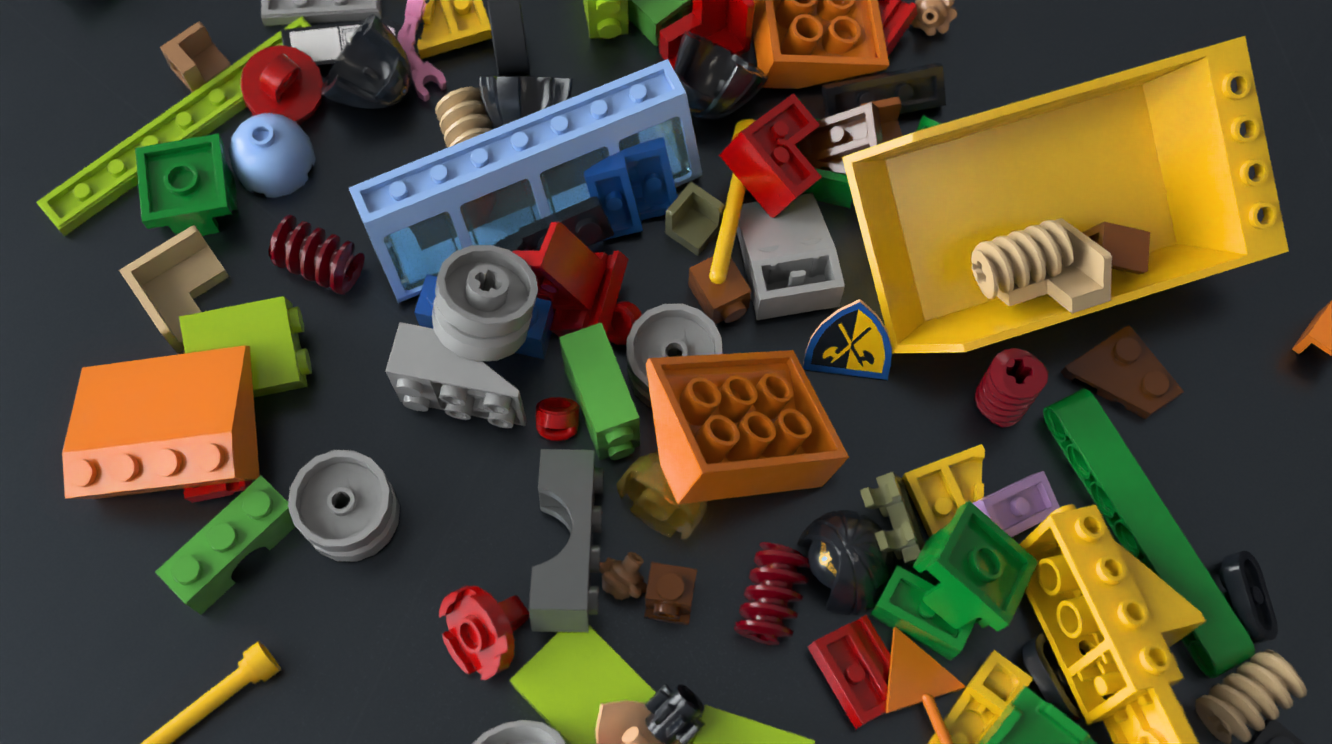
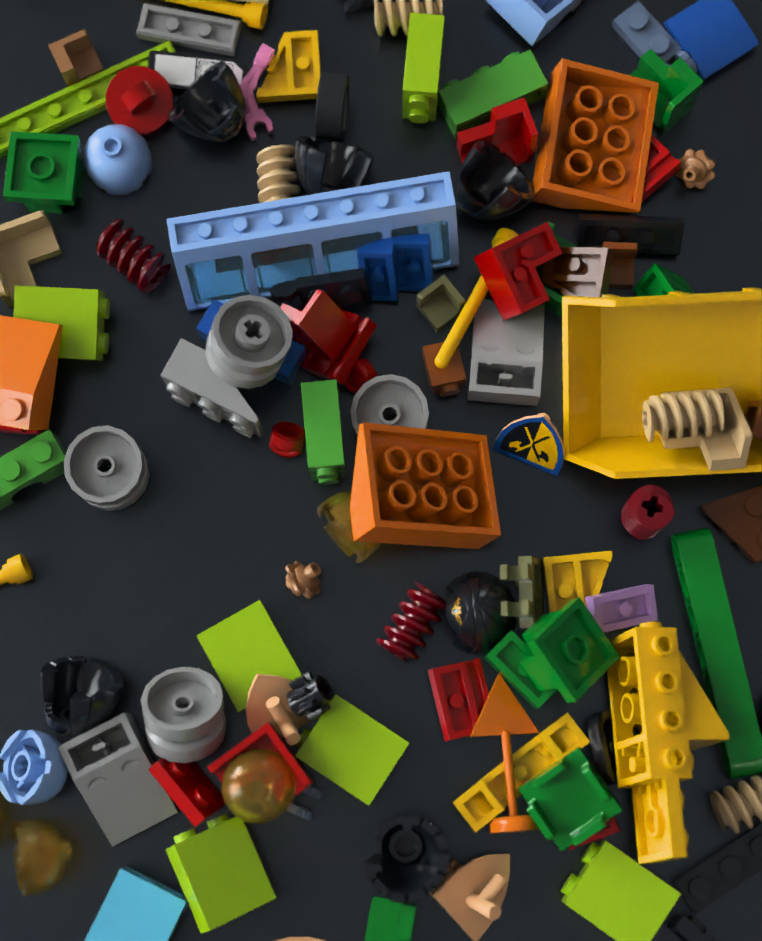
camera: 20 degrees right, 10 degrees up
red tile [439,586,530,680] -> none
dark grey arch [529,449,604,632] -> none
reddish brown brick [644,562,697,626] -> none

